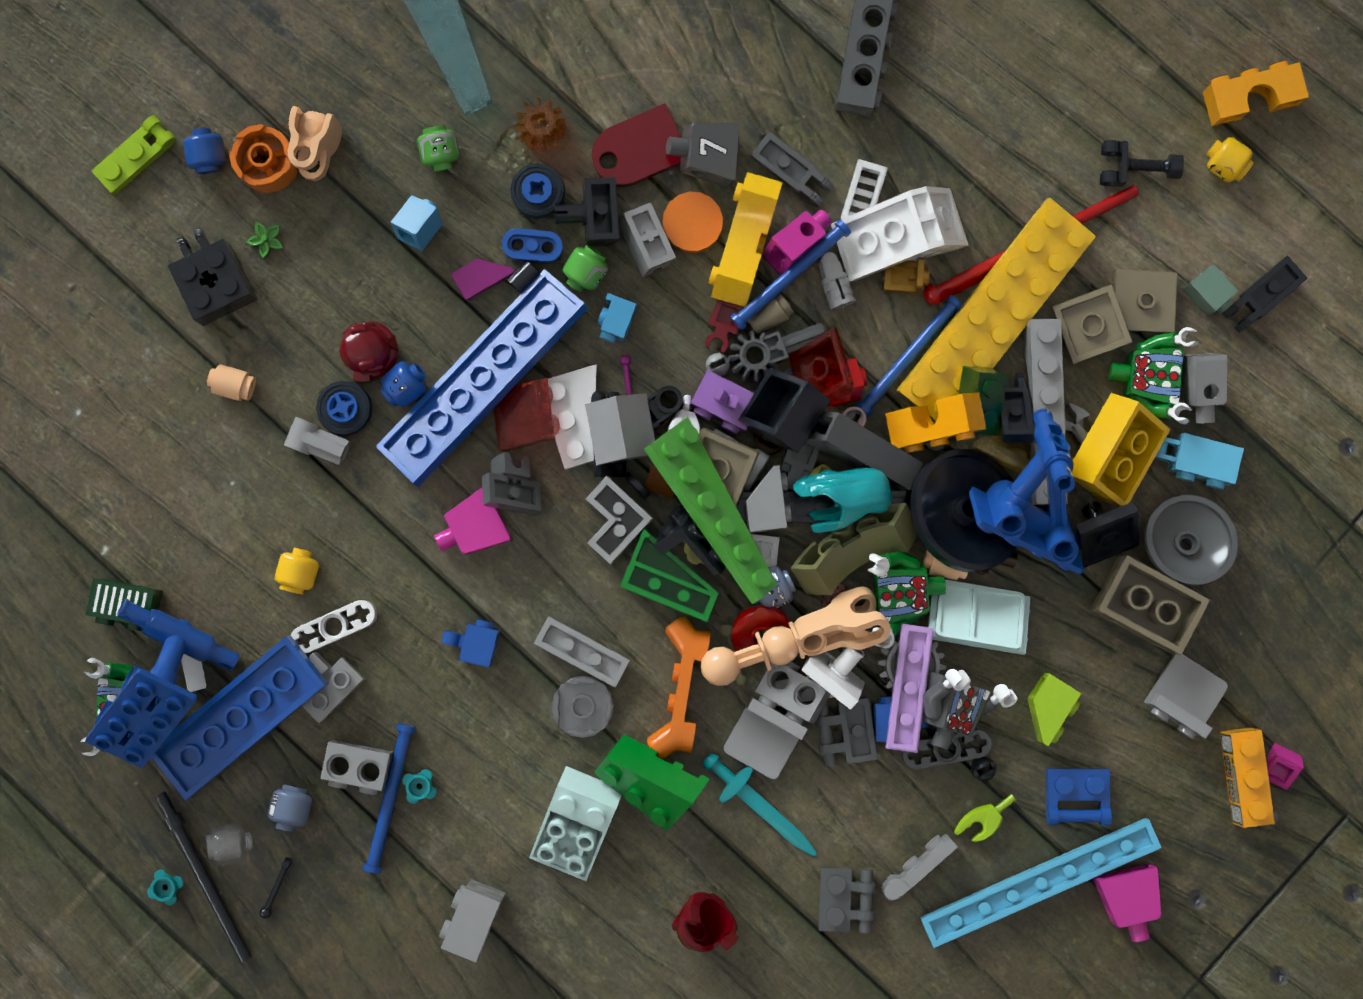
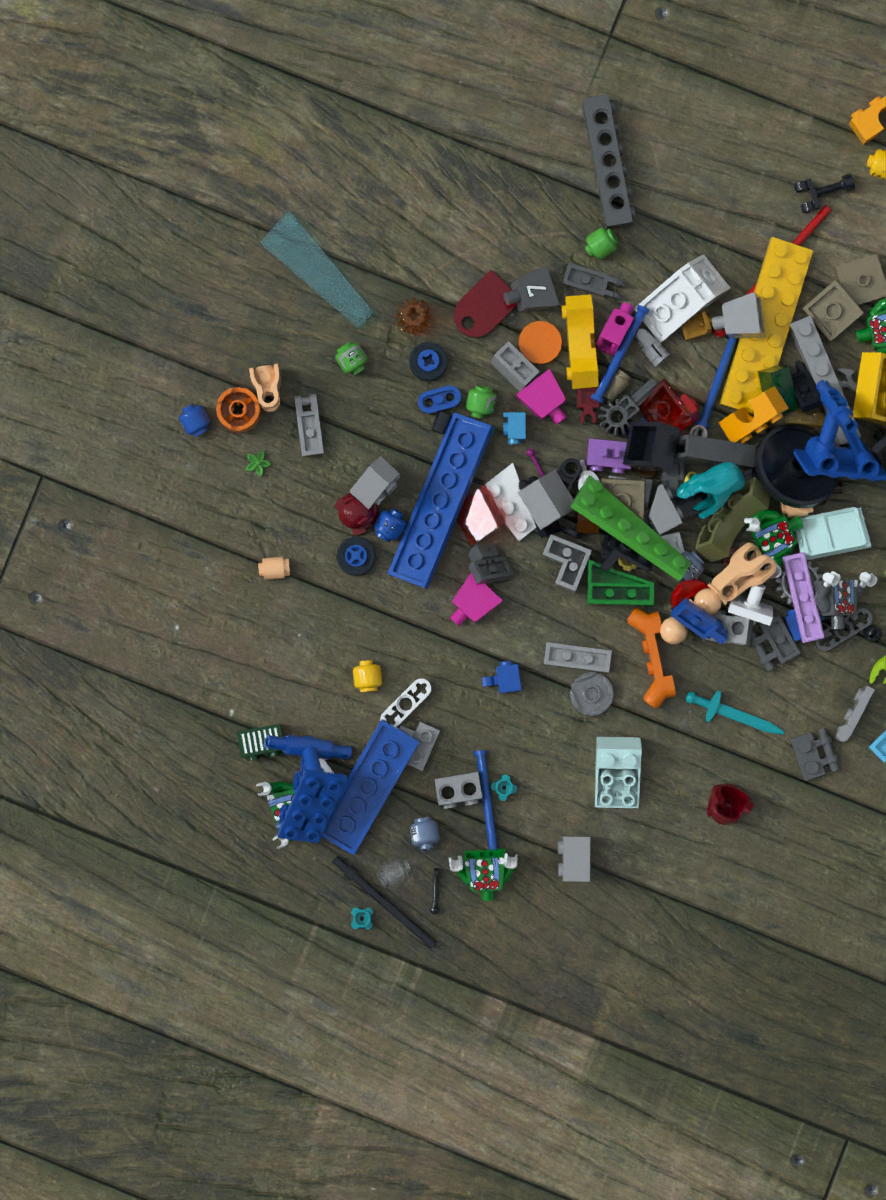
camera: 20 degrees left, 0 degrees up
lime plate [91,115,176,196] -> none
black hinge [167,228,258,326] -> none
light grey piece [284,417,351,466] -> none
dark azure brick [391,195,443,251] -> none
magenta tile [451,259,515,301] -> none
black brick [554,177,619,246] -> none
green wedge [593,734,710,832] -> none
light grey hinge [706,353,730,377] -> none
light grey bracket [724,695,808,779] -> none
white slope [841,159,888,219] -> none
none -> light grey plate [294,393,324,457]
none -> light grey brick [349,456,400,509]
none -> torso [449,849,518,901]
none -> dark pink torso [516,369,567,425]
none -> bright green head [585,227,619,260]
none -> blue hinge [671,598,728,645]
none -> light grey torso [712,292,766,338]

